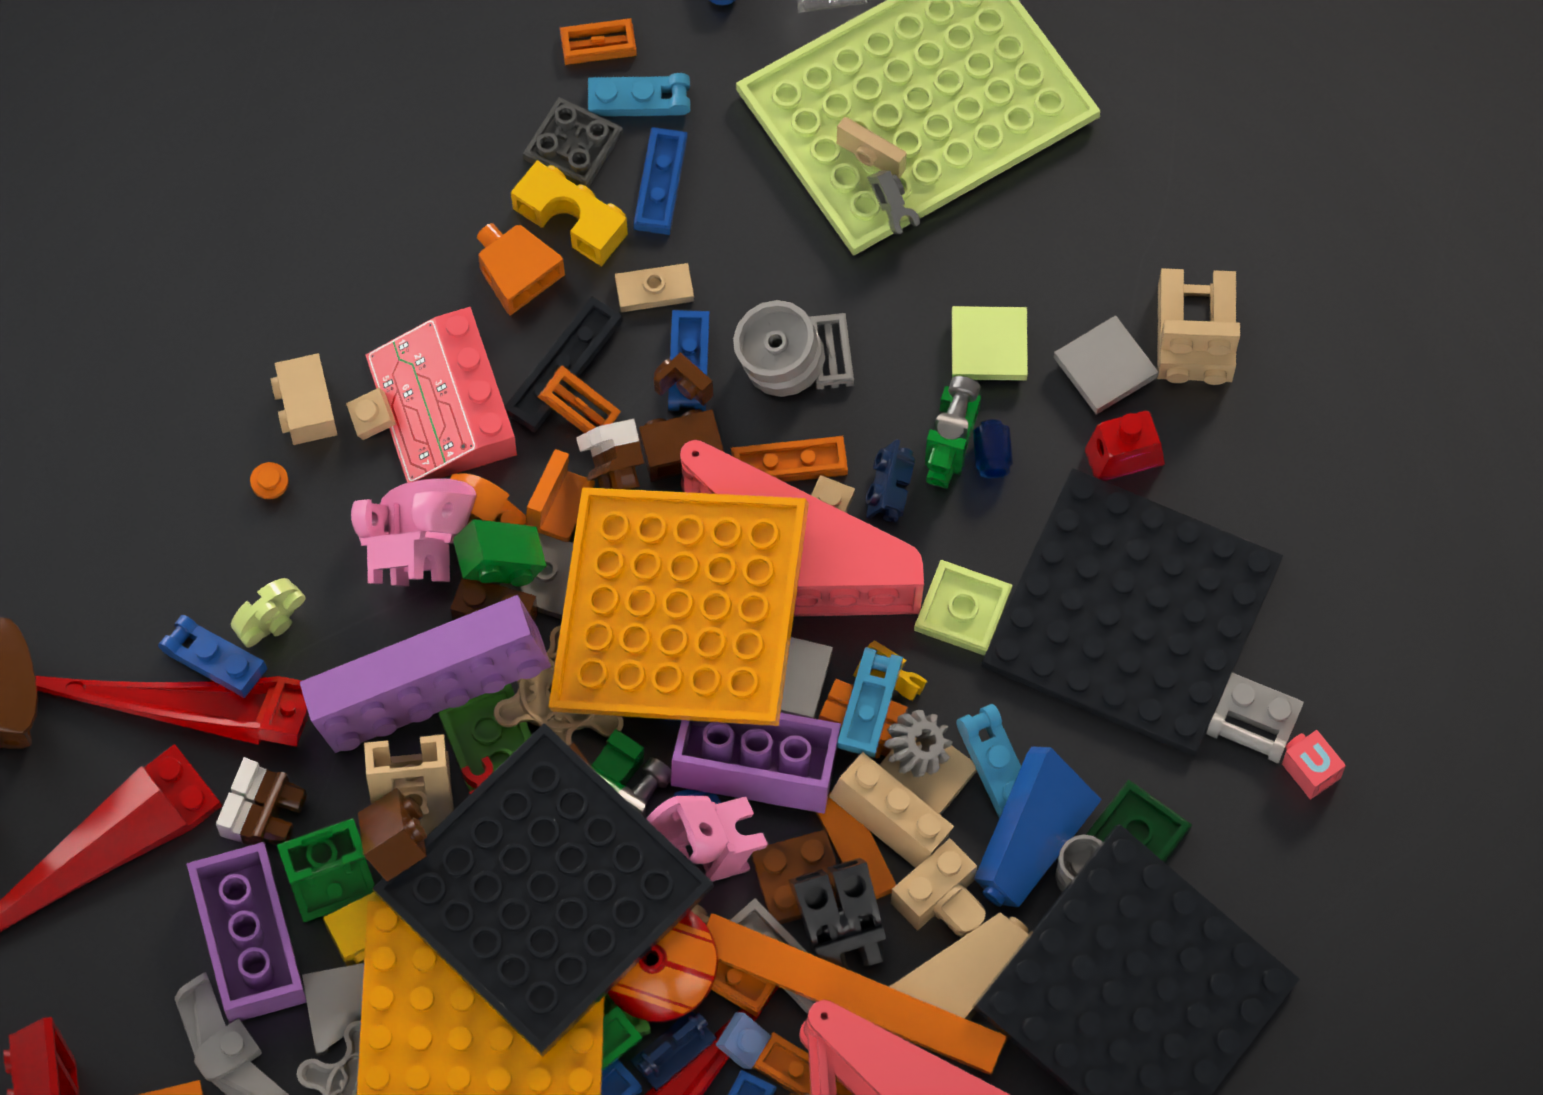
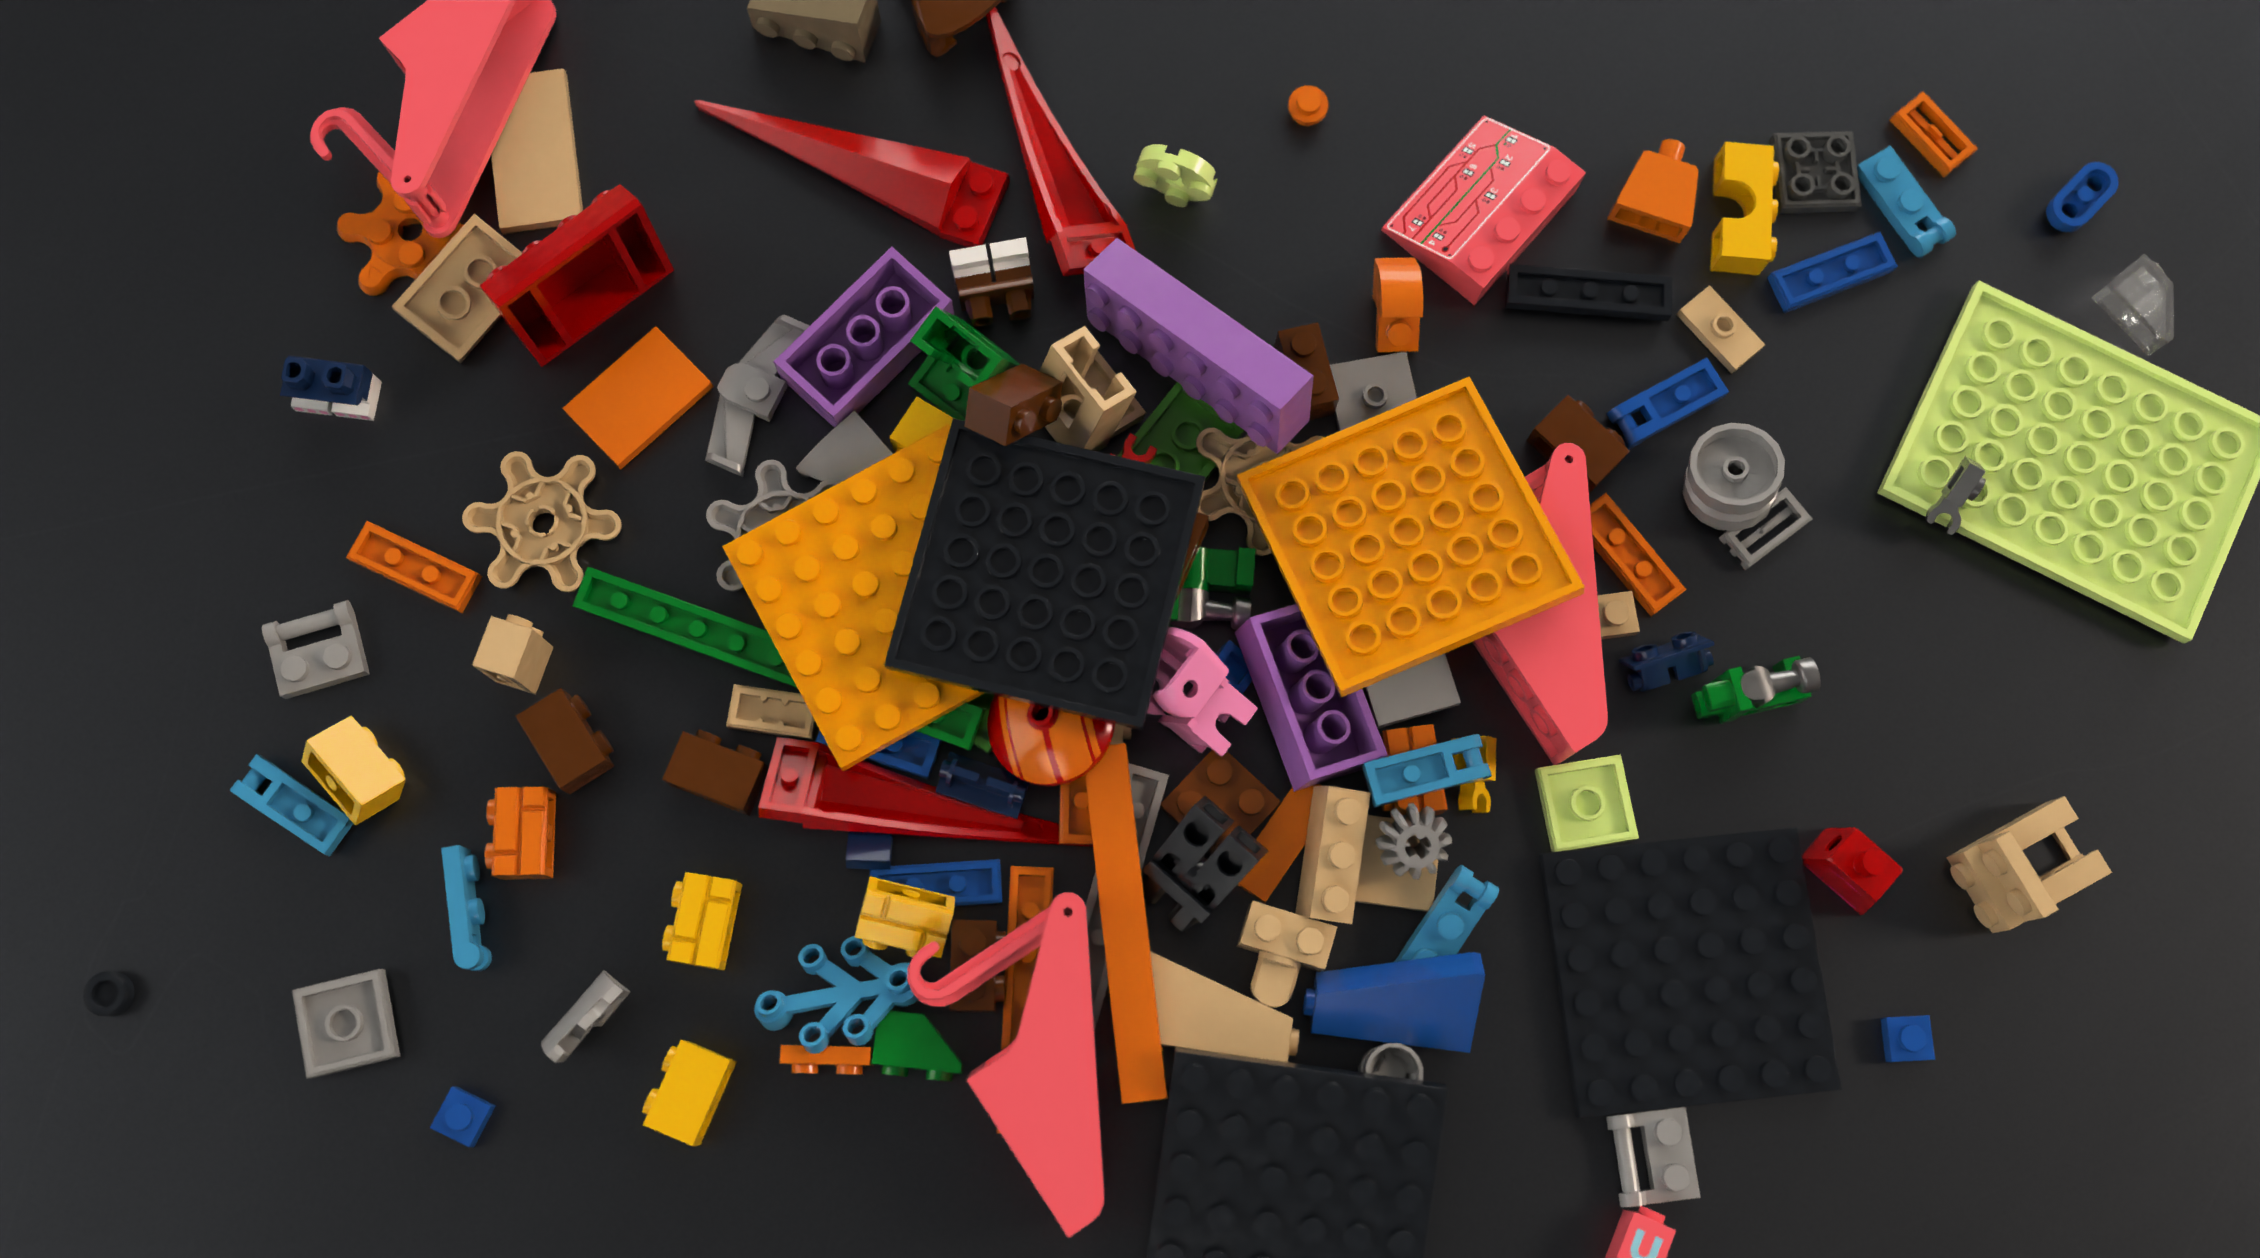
camera: 55 degrees right, 10 degrees up
blue plate [158,615,268,698] -> none
tan brick [270,353,337,445] -> none
tan plate [346,388,396,440] -> none
bright pink piece [351,479,477,587] -> none
green brick [453,519,547,587] -> none
orange panel [526,449,595,542] -> none
orange tile [538,366,621,433] -> none
hips [576,419,644,490] -> none
reddish brown bracket [654,352,714,406] -> none
medium blue plate [716,1012,771,1069] -> none
tan plate [837,117,906,178] -> none
yellowish green tile [952,306,1028,381] -> none
clear blue brick [973,419,1013,478] -> none
light grey tile [1053,315,1159,415] -> none
dark green tile [1086,779,1192,863] -> none
none -> blue plate [1880,1015,1935,1062]

